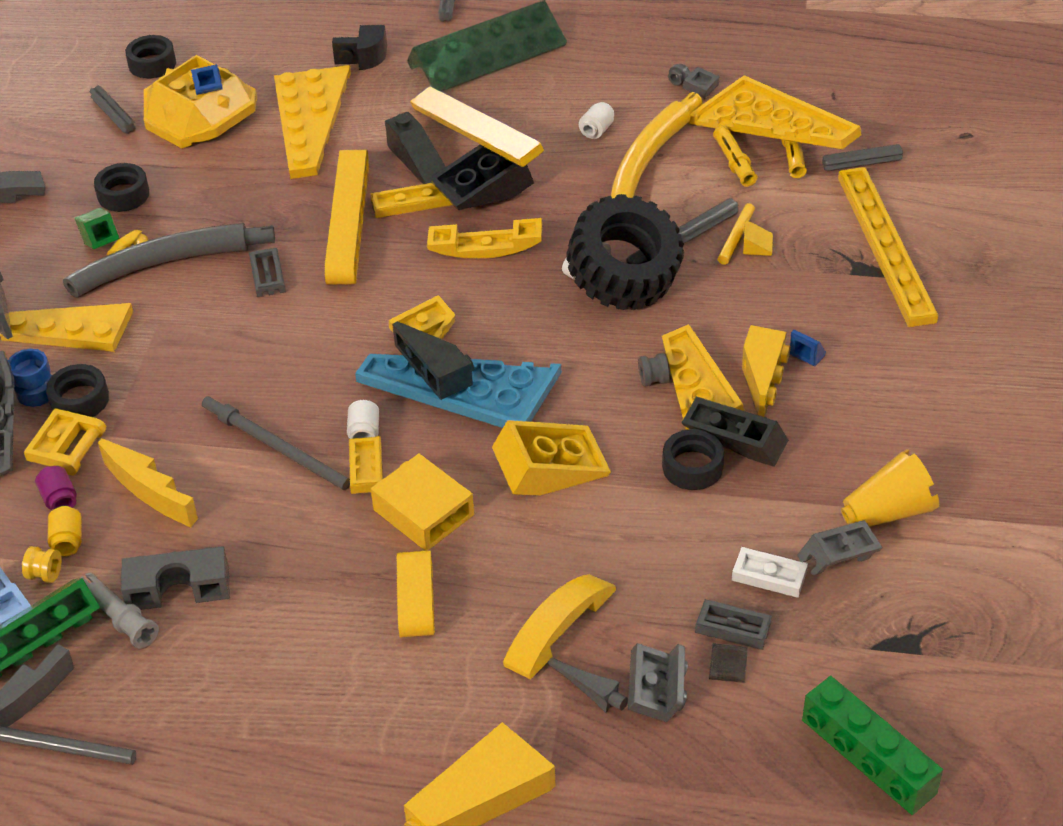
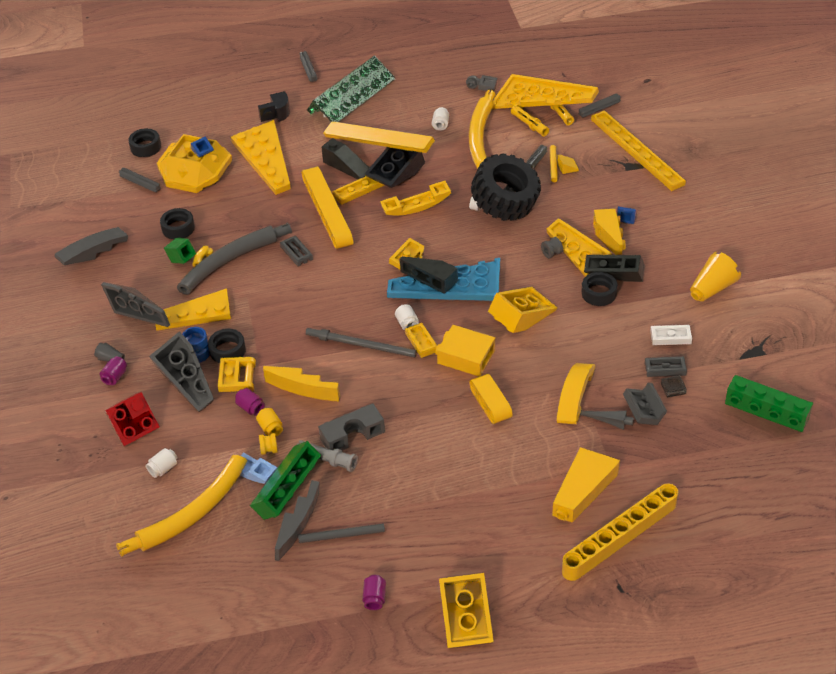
camera: 20 degrees left, 0 degrees up
dark grey hinge [797,520,883,575] -> none

